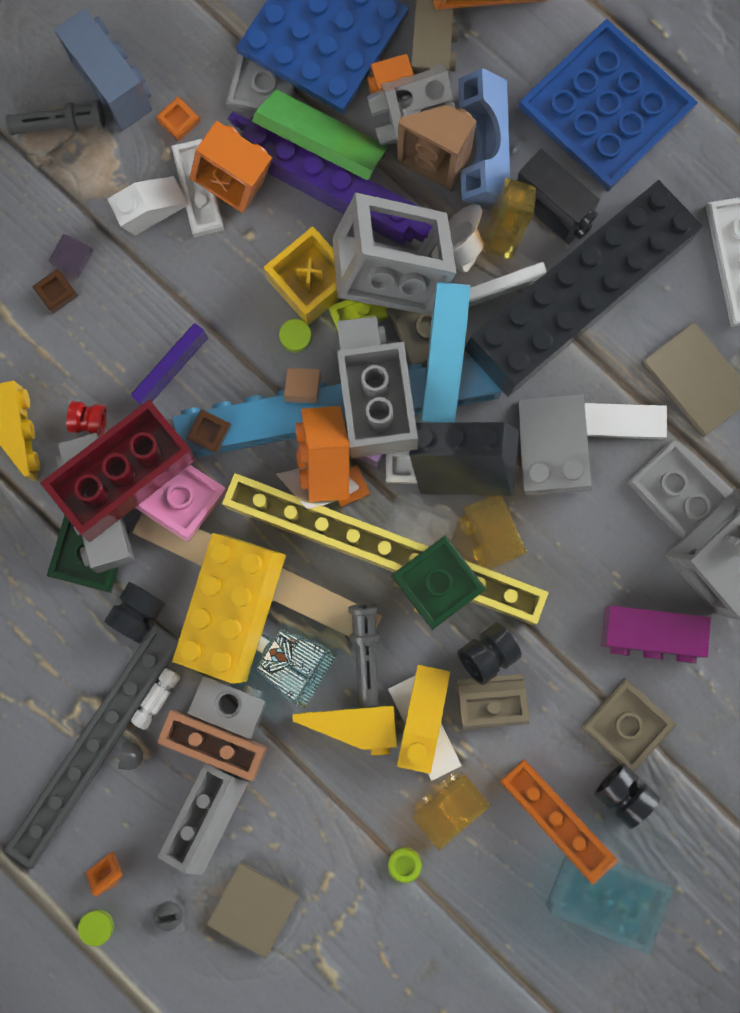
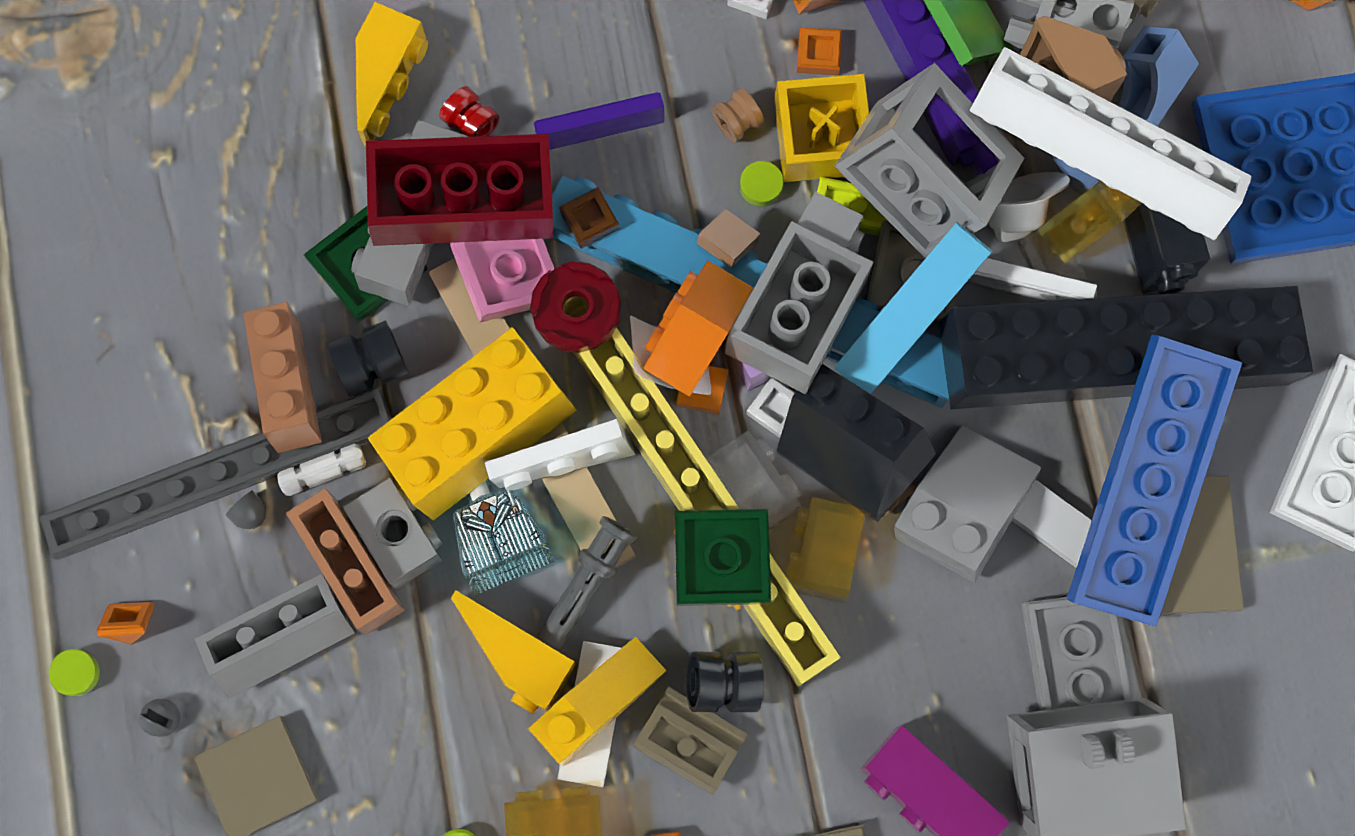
camera: 30 degrees right, 5 degrees down
none -> nougat brick [243,302,322,453]
none -> white wing [485,419,636,490]
none -> dark red tile [530,261,621,353]
none -> medium nougat wheel [711,88,764,143]
none -> orange tile [797,27,842,76]
none -> white brick [970,47,1252,240]
none -> blue plate [1067,335,1242,627]

